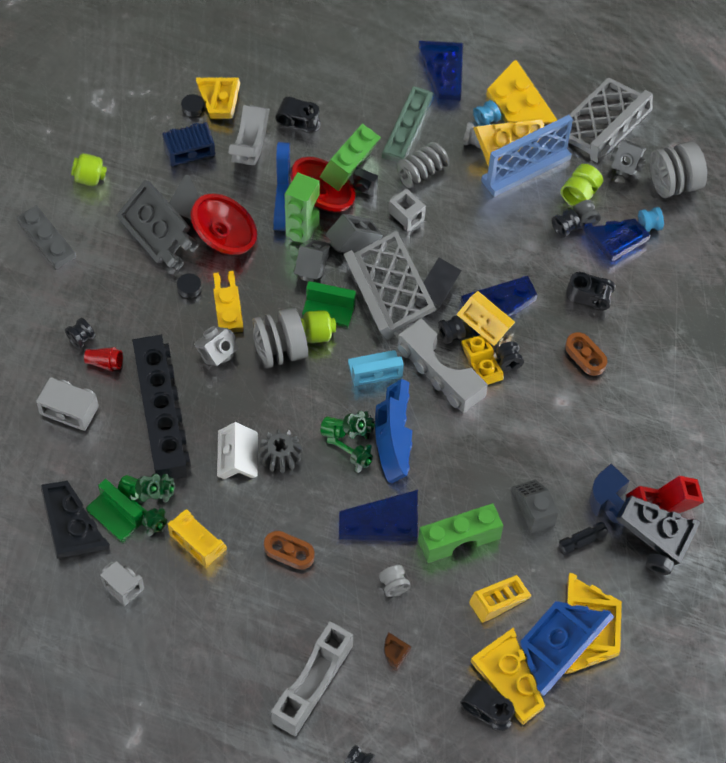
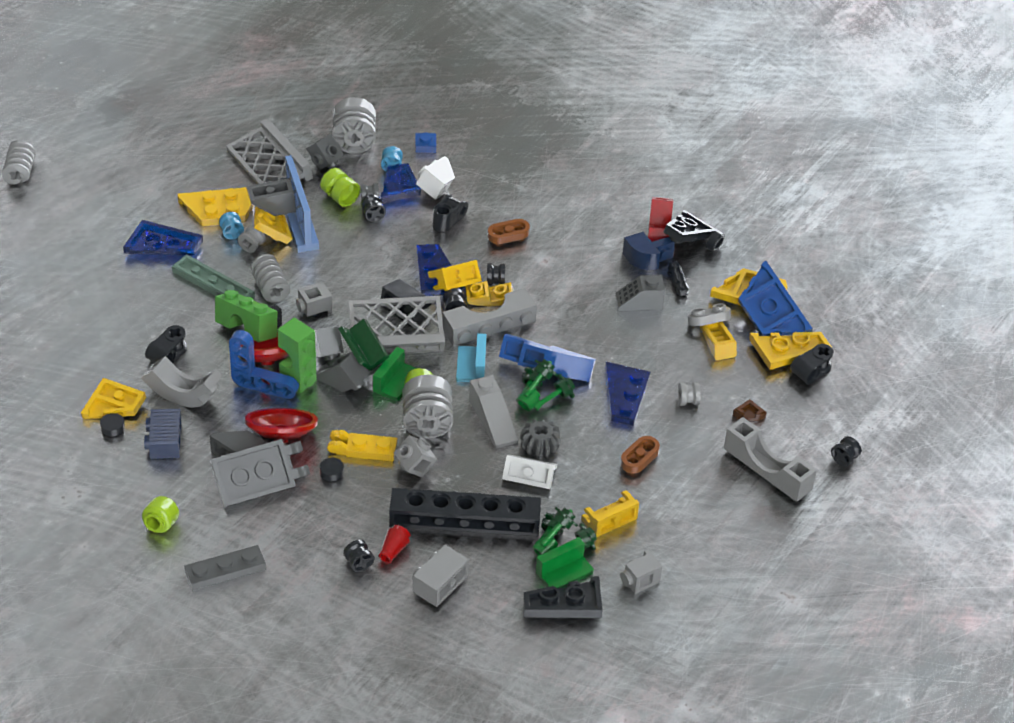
camera: 75 degrees left, 15 degrees down
bright green arch [418,503,503,563] -> none
none -> dark grey slope [246,178,296,216]
none -> dark green panel [338,318,389,371]
none -> blue plate [415,132,436,153]
none -> white slope [416,156,455,200]
none -> light grey slope [469,375,518,449]
none -> light grey plate [687,304,732,326]

